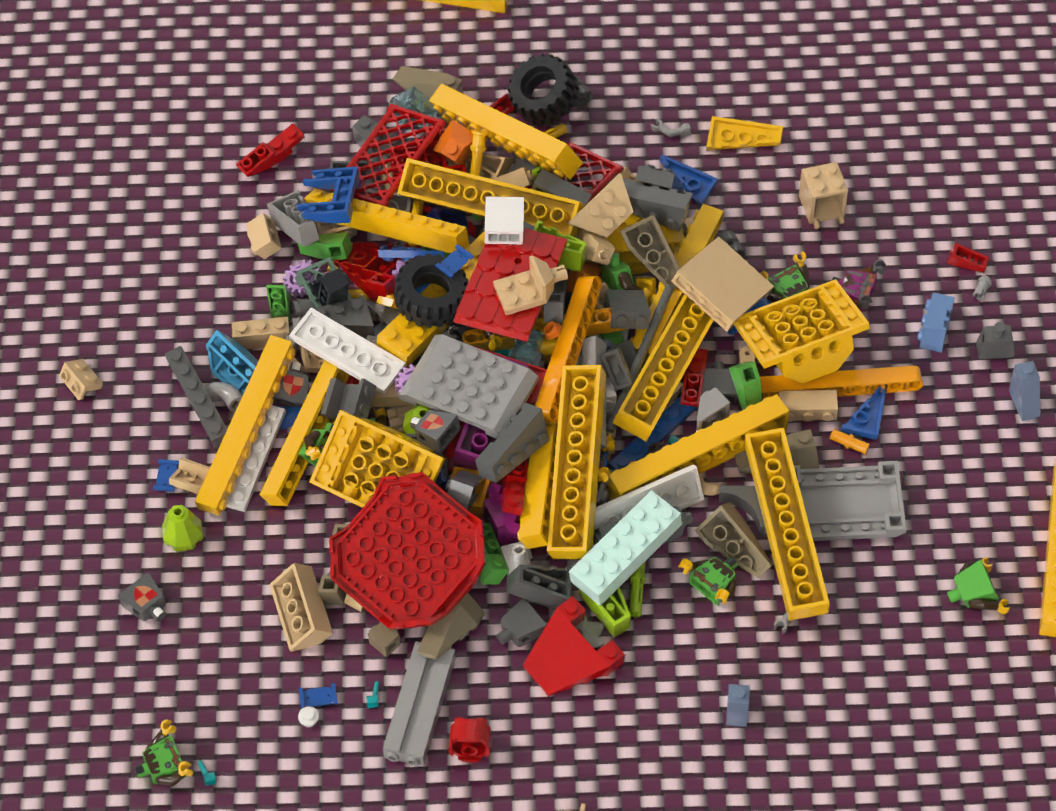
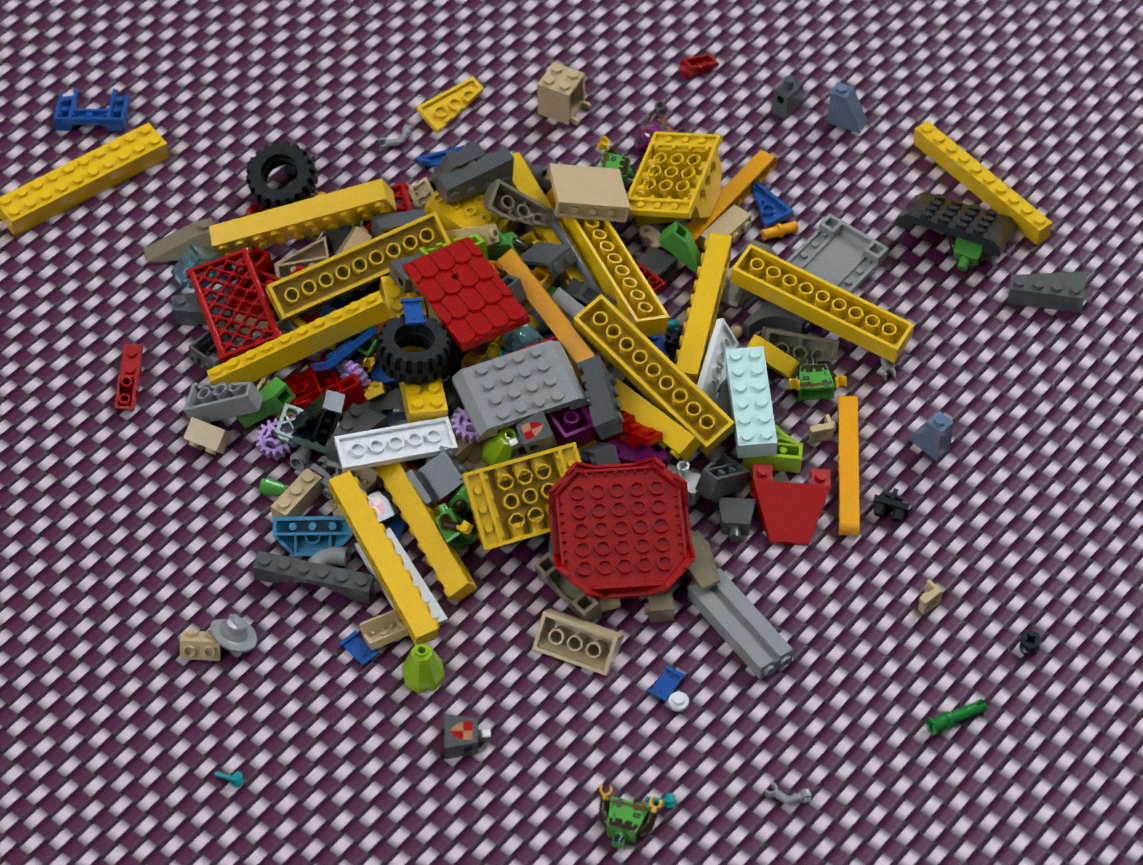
camera: 50 degrees left, 5 degrees down
bright green slope [266,285,292,320] -> none
blue wedge [297,166,361,223] -> none
teal hand [366,681,380,708] -> none
orange slope [432,120,473,165] -> none
red brick [449,717,491,762] -> none
yellow pin [470,130,488,176] -> none
white brick [485,197,524,244] -> none
tan plate [493,256,568,315] -> none
orange plate [543,321,561,340] -> none
tan wing [568,173,633,238] -> none
light grey slope [696,387,730,431] -> none
medium blue wedge [917,292,955,353] -> none
light grey pin [973,275,992,300] -> none
none -> light grey hat [210,614,257,653]
none -> bright green cone [259,477,288,496]
none -> yellow beam [747,334,800,379]
none -> tan bracket [809,414,836,444]
none -> light orange beam [838,396,860,536]
none -> black hips [873,488,909,523]
none -> black slope [894,192,1018,257]
none -> dark grey wedge [1007,271,1087,313]

